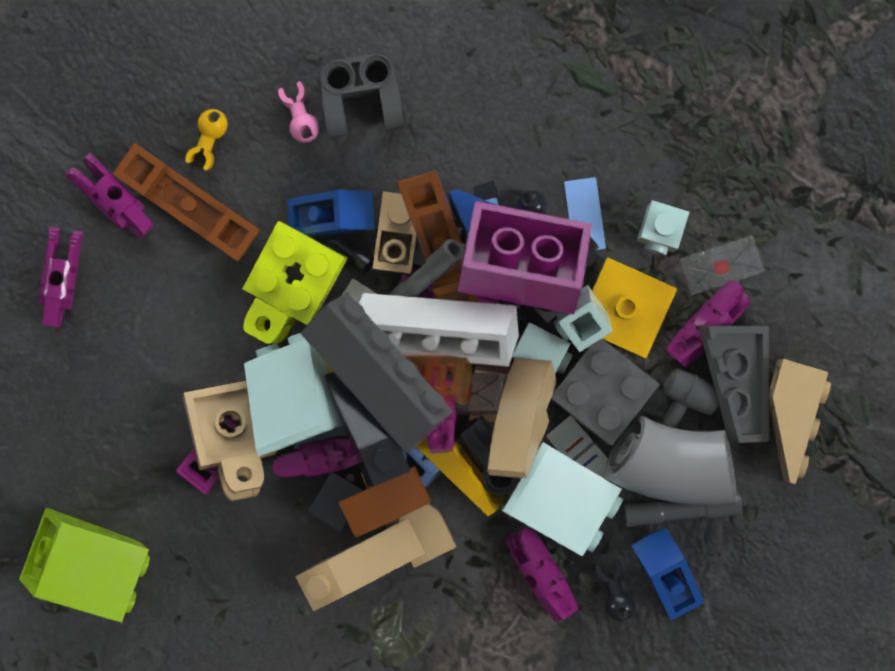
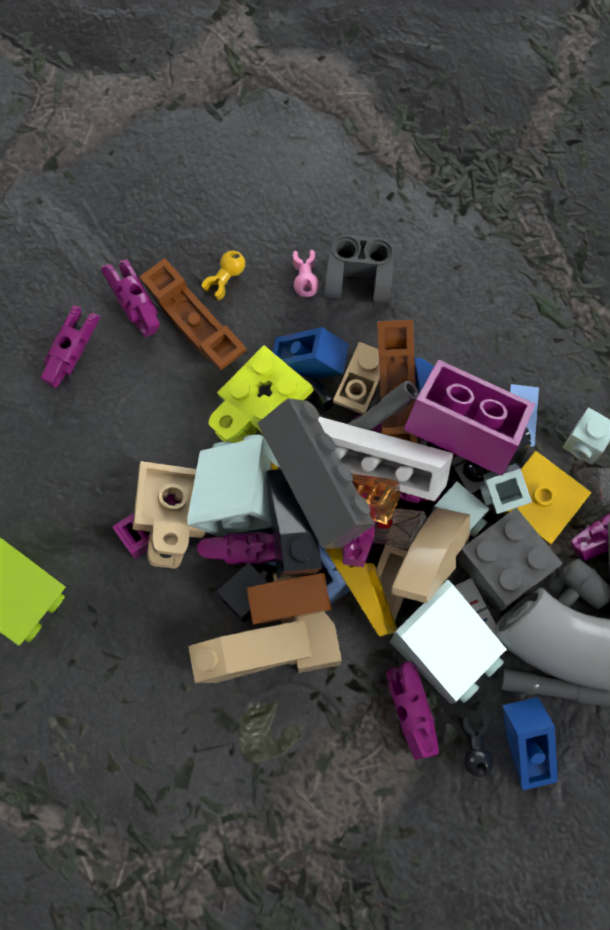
camera: 10 degrees right, 15 degrees down
black piece [455,415,519,495] -> none

